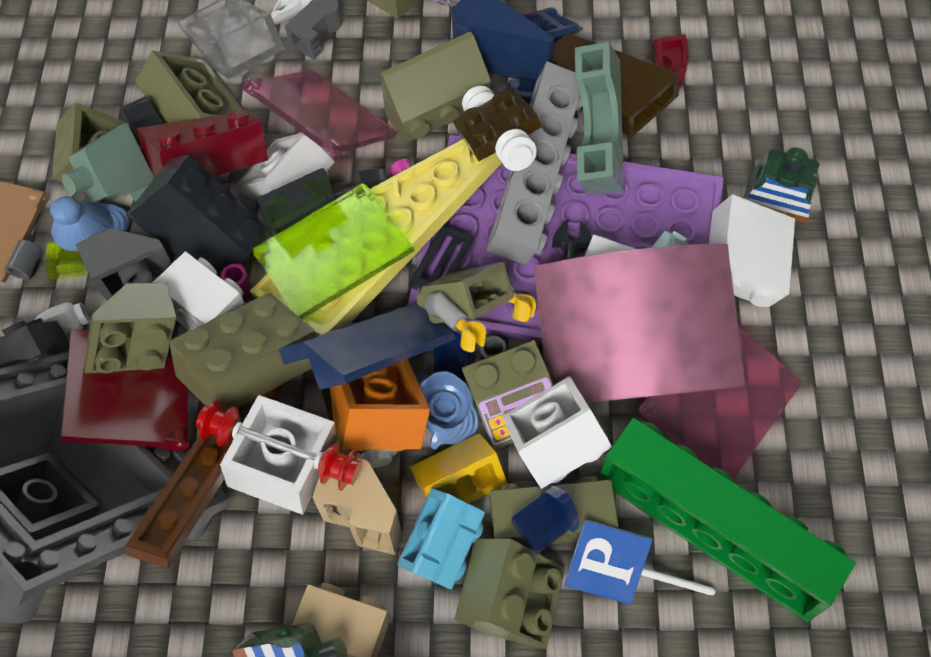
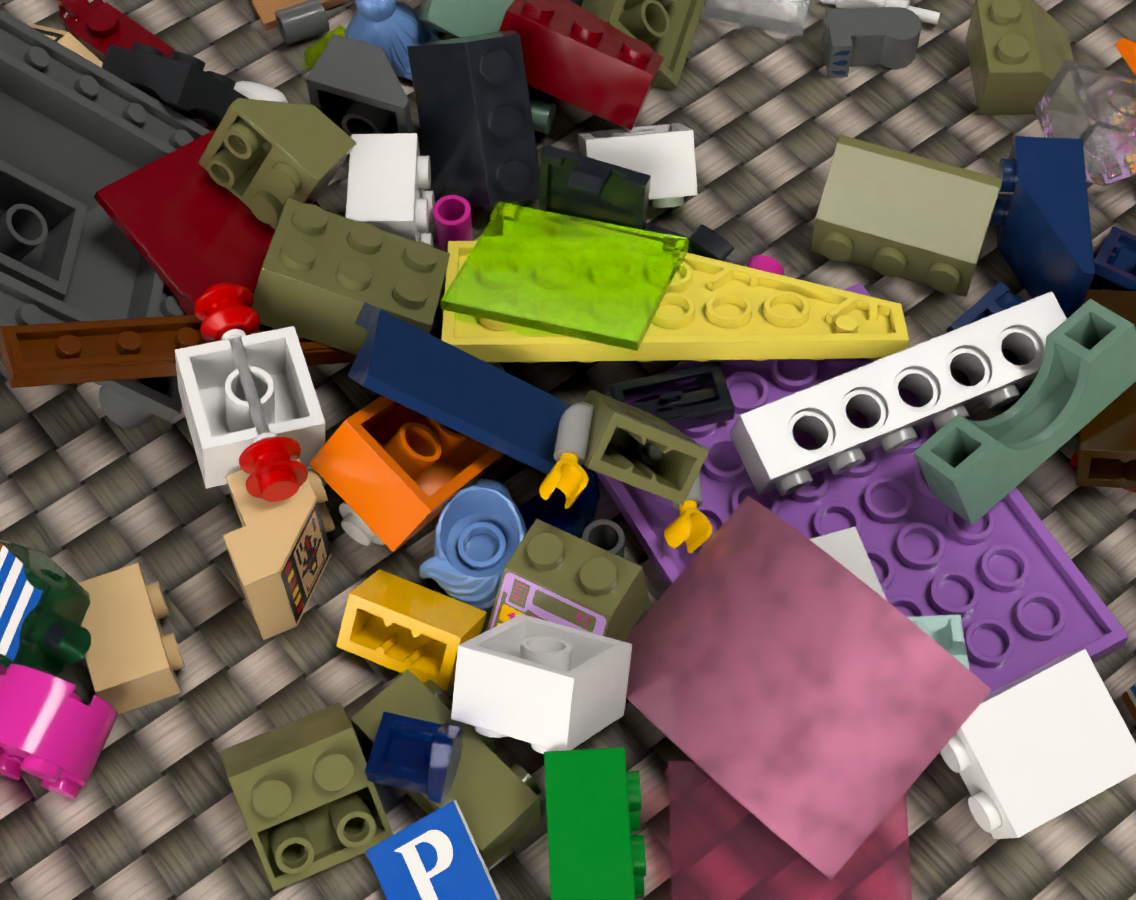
camera: 50 degrees right, 5 degrees down
clear pink piece [242,70,398,157] -> none
medium azure brick [397,488,485,590] -> none
dark brown plate [453,86,542,171] -> none
black bar [552,220,592,260] -> none

